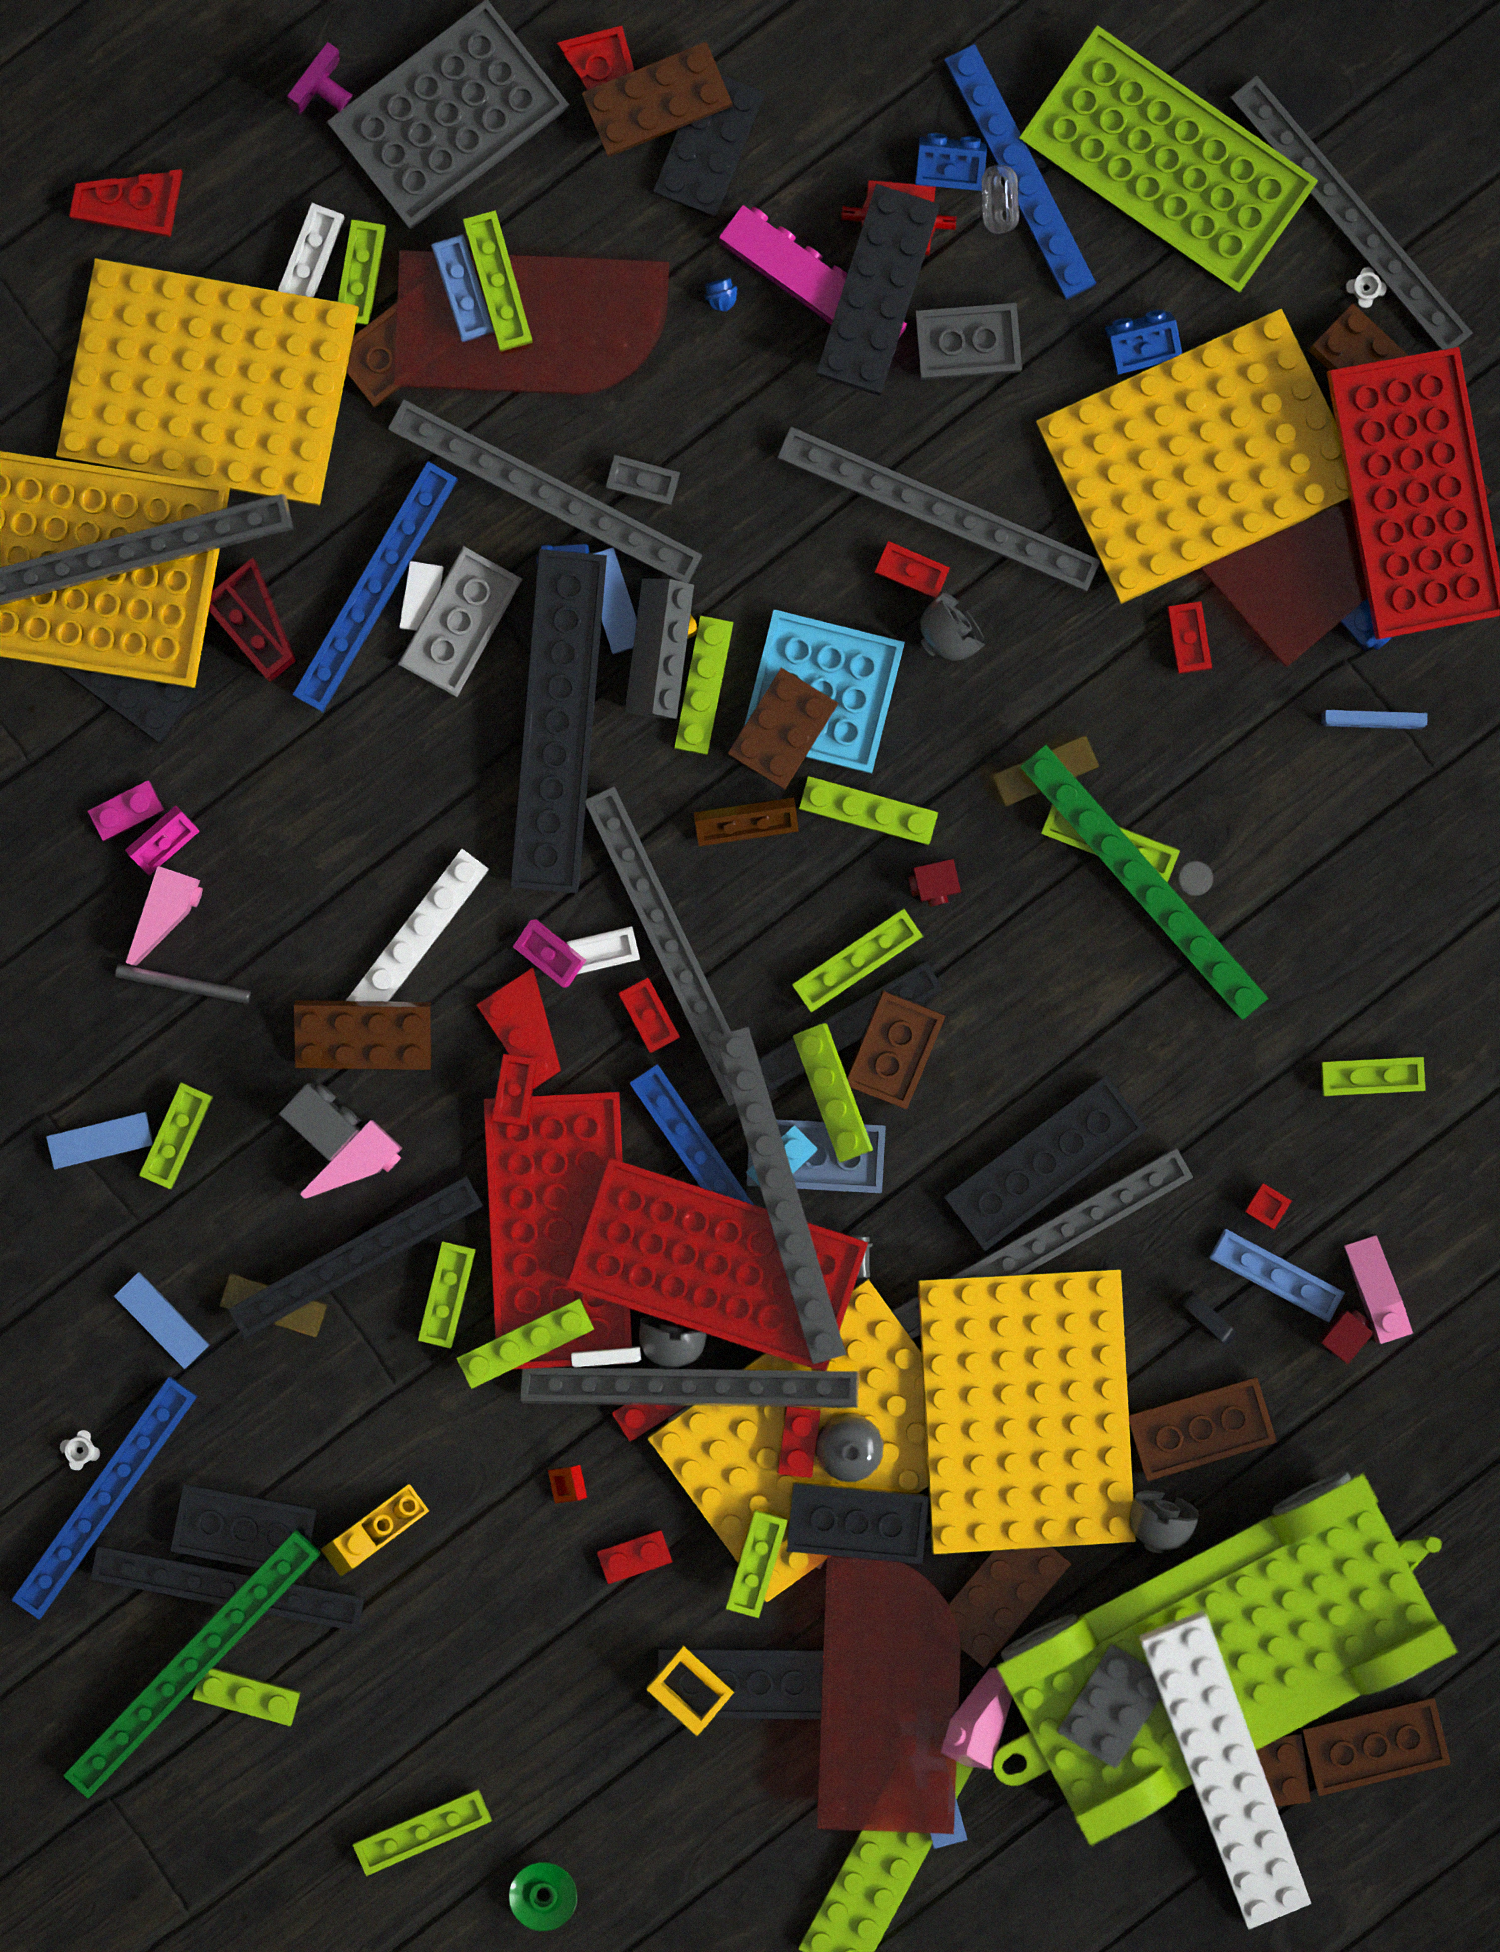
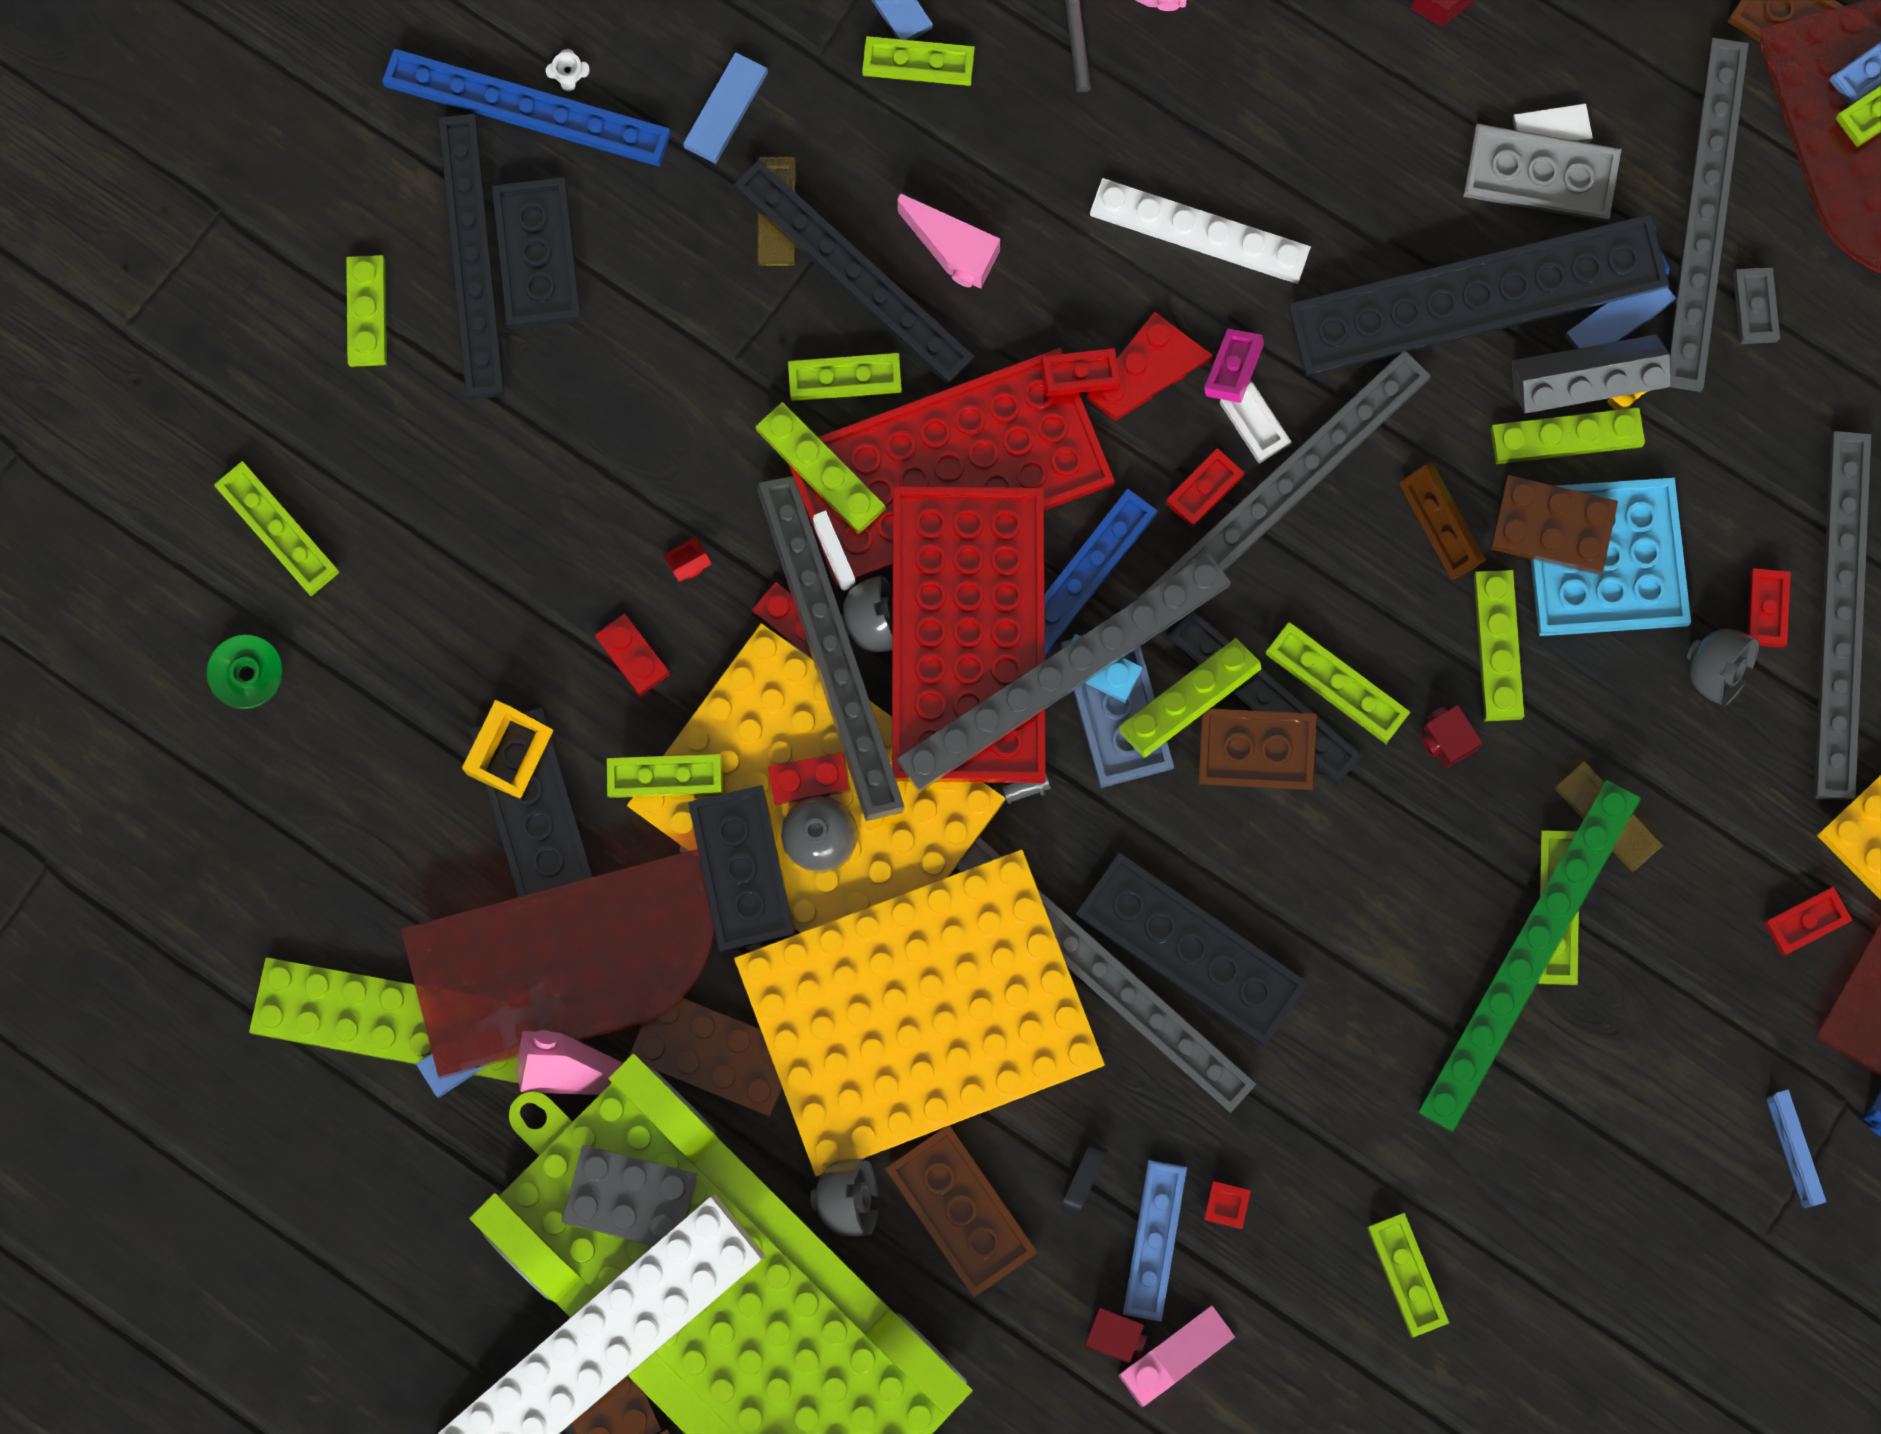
camera: 75 degrees right, 10 degrees down
green plate [63,1530,321,1798] -> none
dark grey brick [279,1083,362,1160] -> none
blue plate [293,462,458,712] -> none
reddish brown plate [294,1000,432,1070] -> none
yellow slope [321,1484,429,1577] -> none
clear tile [1179,861,1213,896] -> none

